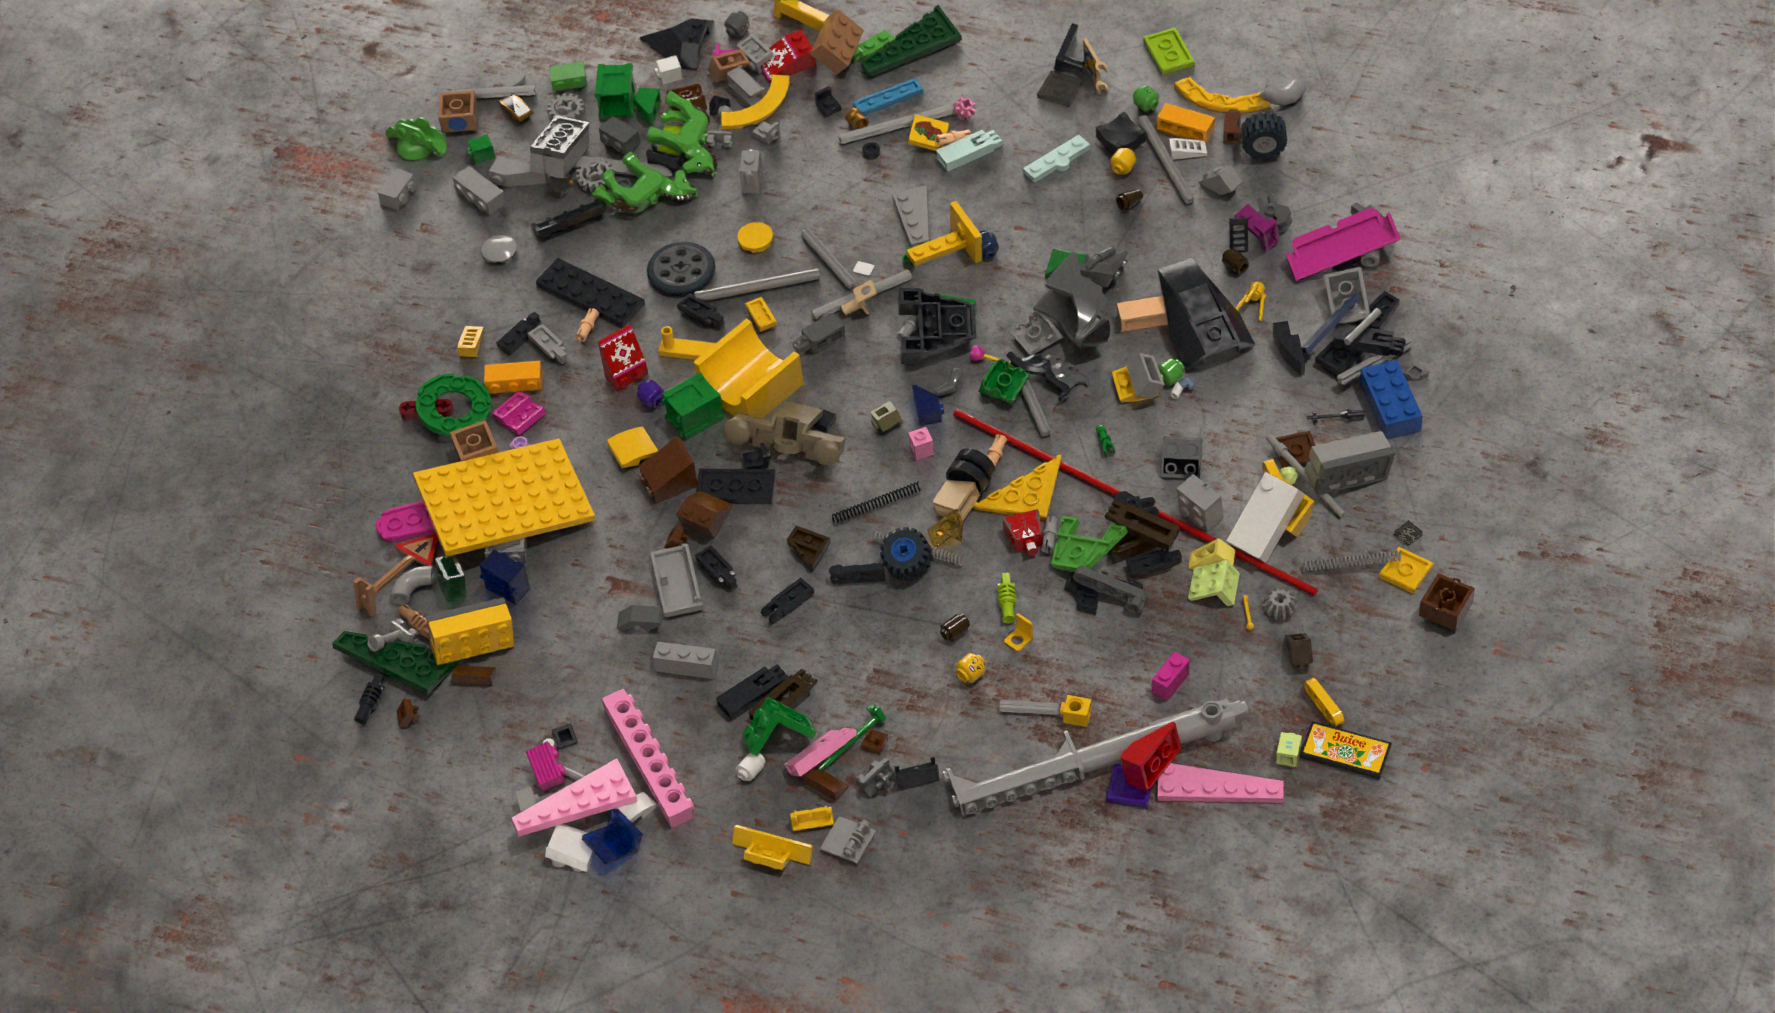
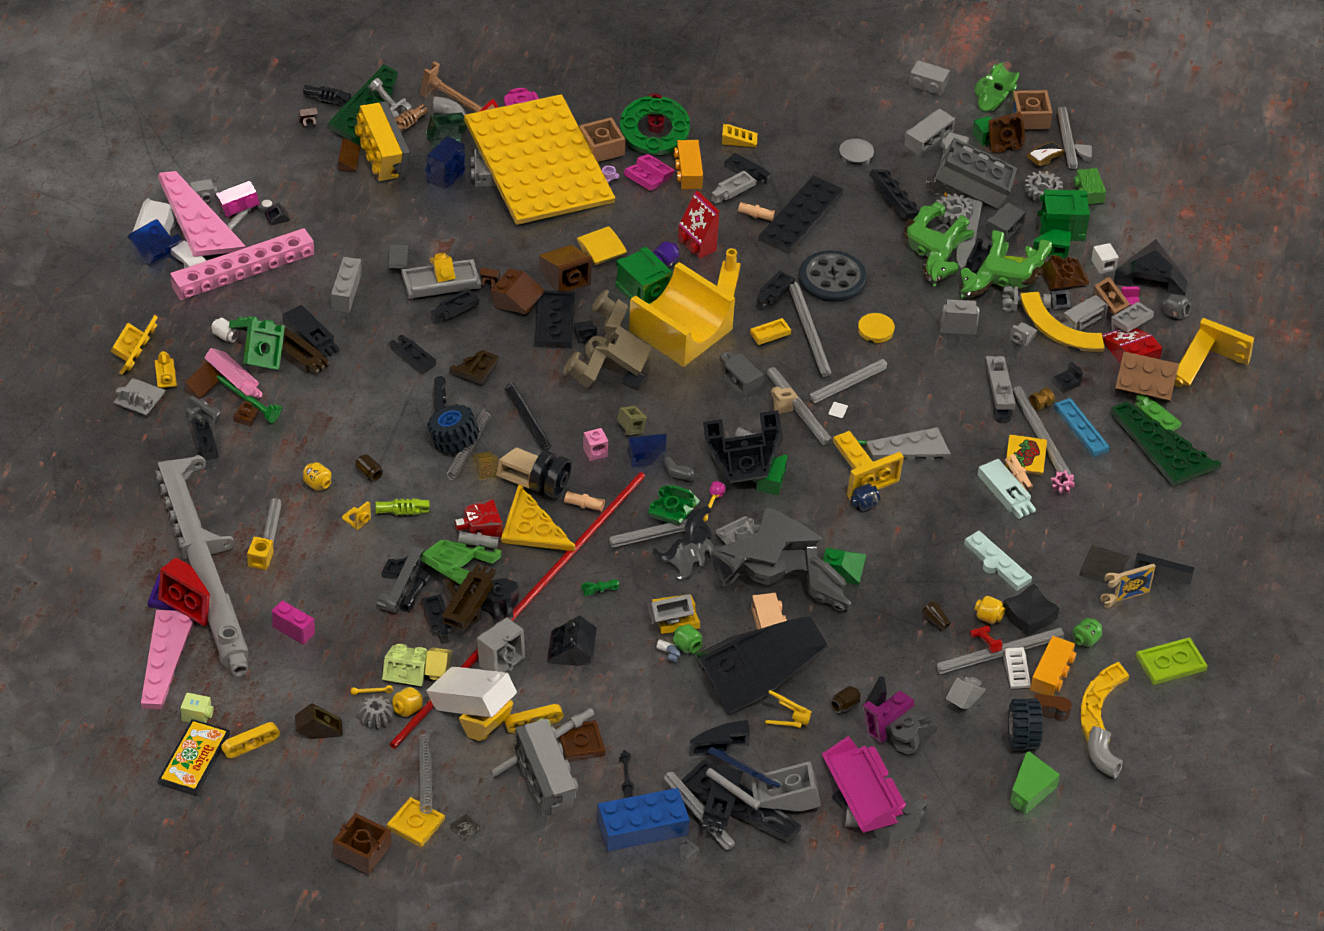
camera: 80 degrees right, 5 degrees down
none -> yellow head [392,687,423,717]
none -> yellow bracket [430,253,455,283]
none -> red piece [969,625,1003,654]
none -> light grey hinge [985,356,1016,410]
none -> reddish brown slope [988,111,1025,153]
none -> bright green slope [1010,751,1060,814]

